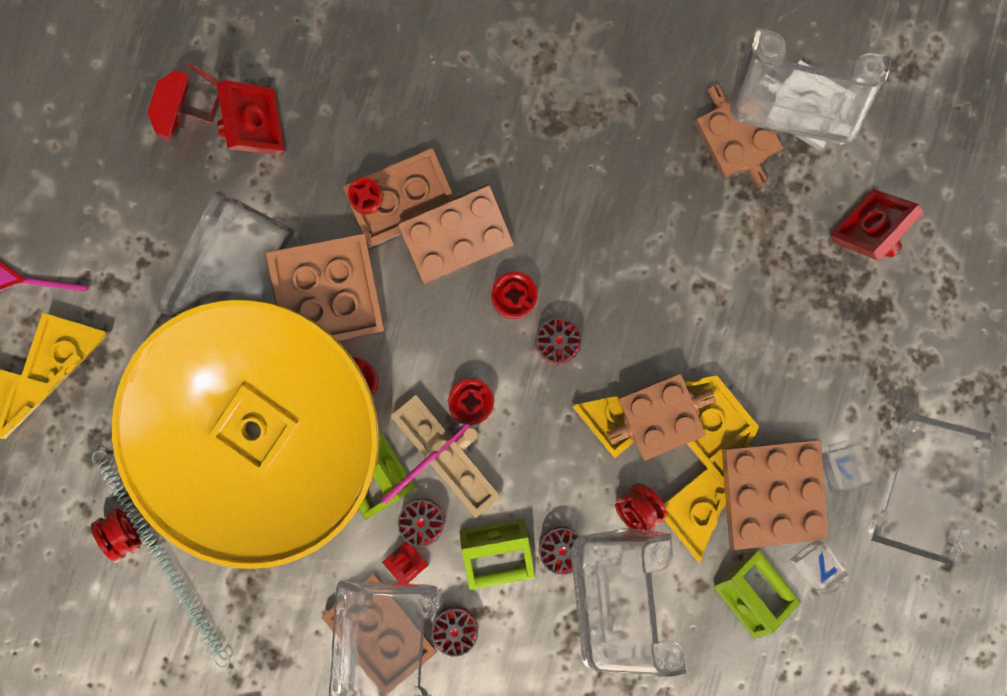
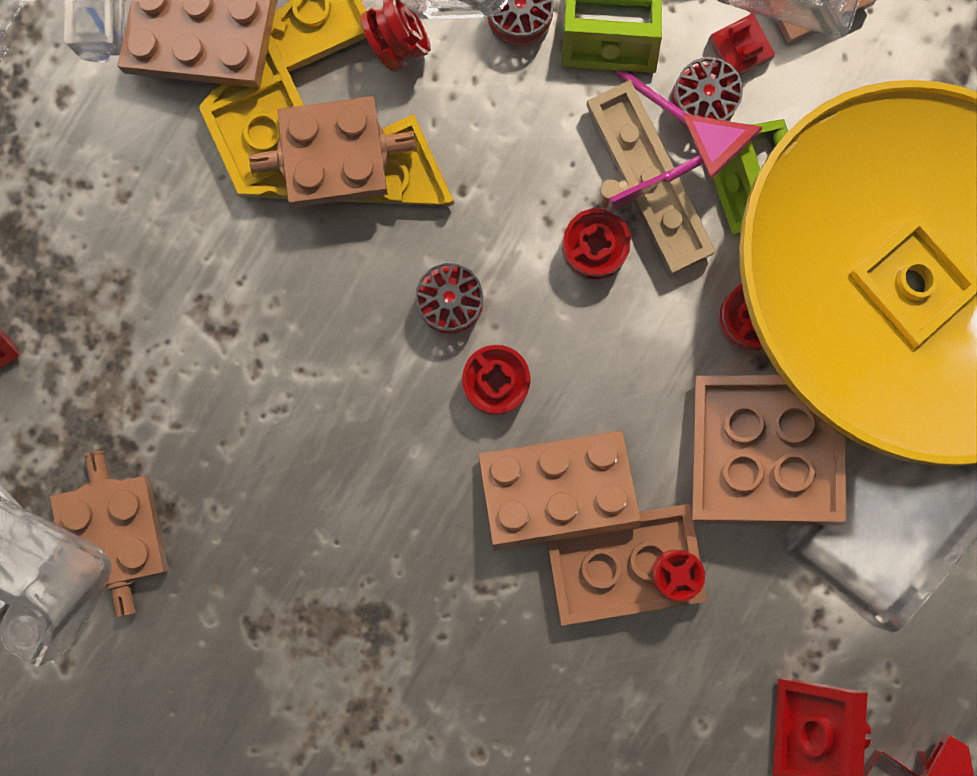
camera: 155 degrees left, 0 degrees up
none -> dark pink piece [616,70,762,179]

